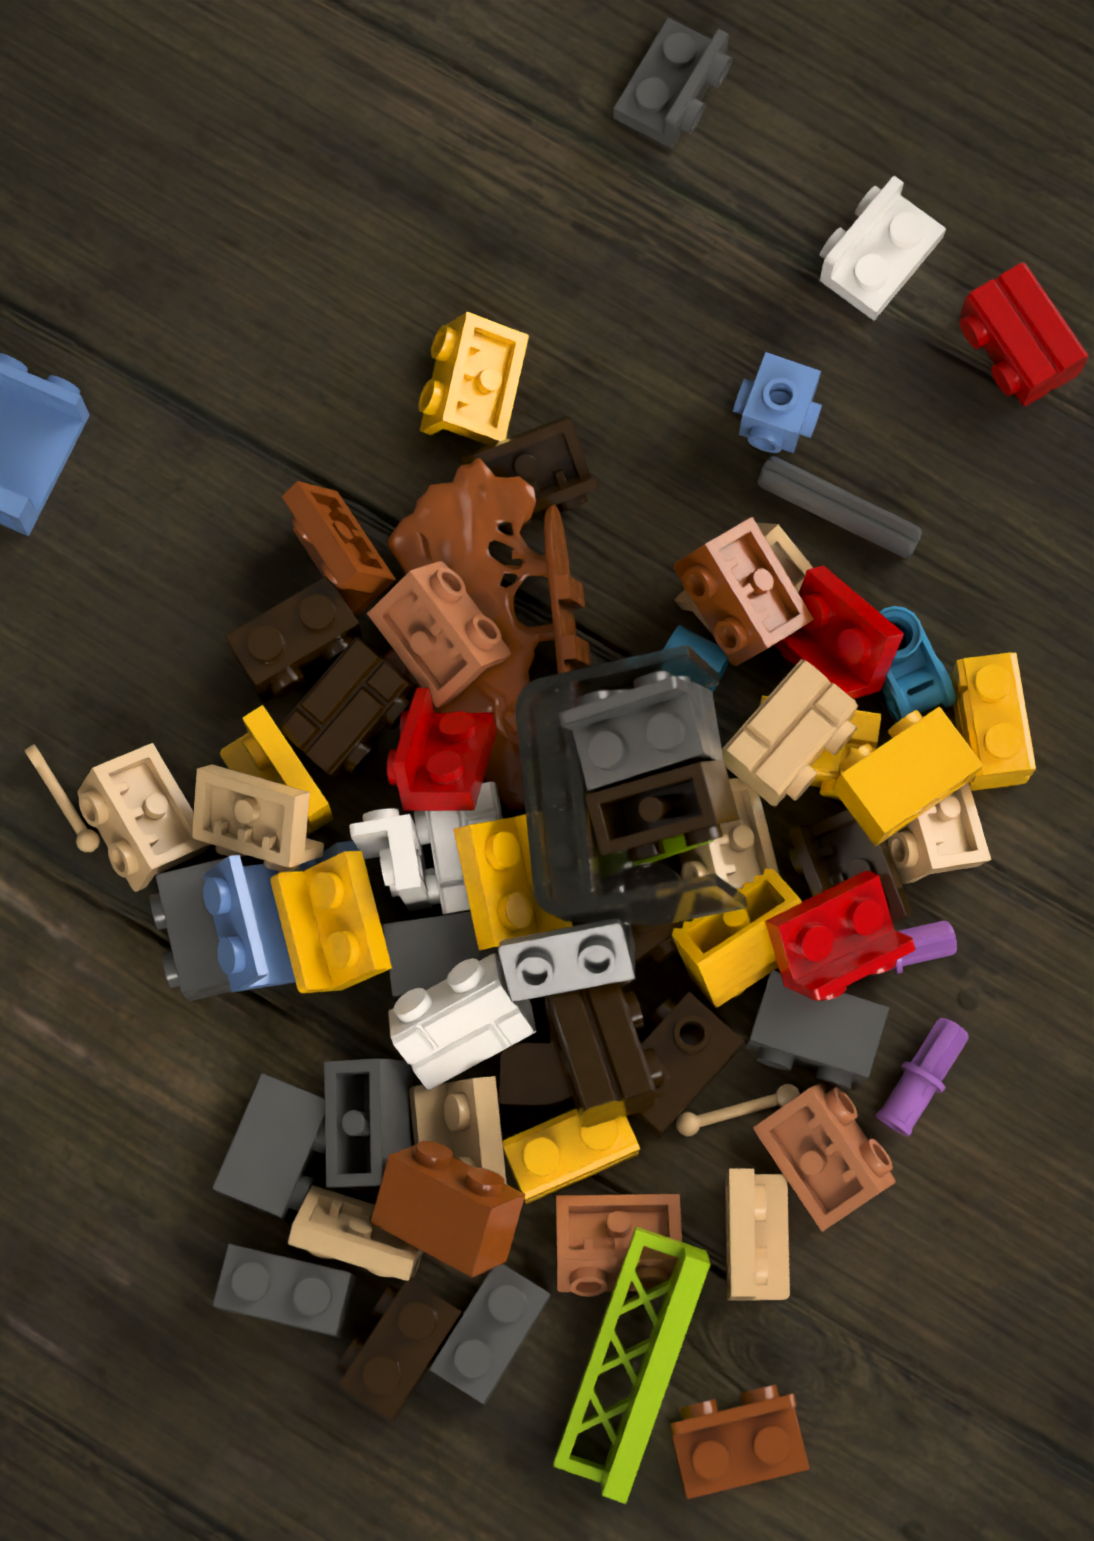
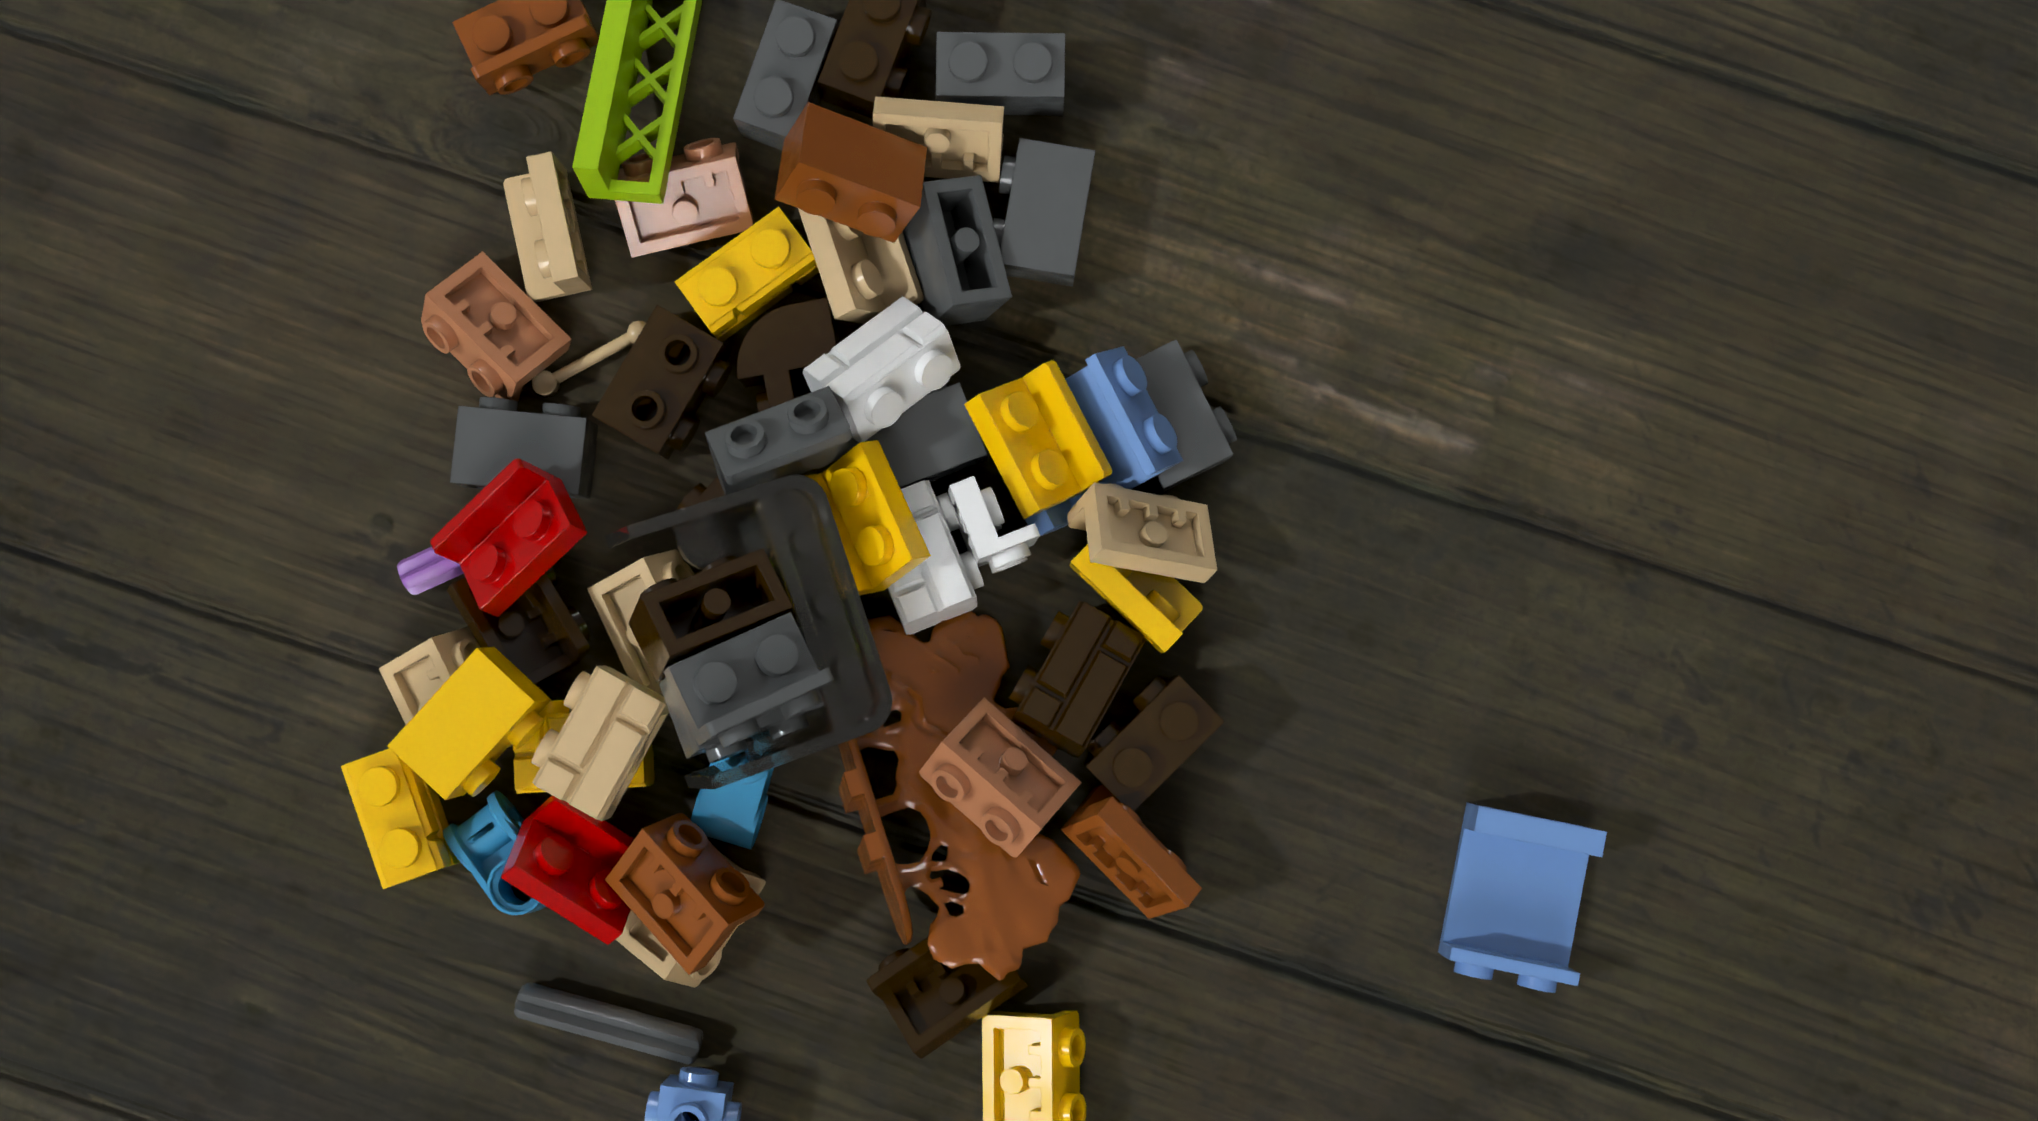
camera: 170 degrees right, 10 degrees up
tan hinge [24,744,100,852] -> none
tan bracket [78,743,211,892] -> none
red bracket [387,688,497,811] -> none
dark brown brick [545,982,663,1128] -> none
yellow brick [672,869,802,1008] -> none
medium lavender axle [876,1018,969,1137] -> none

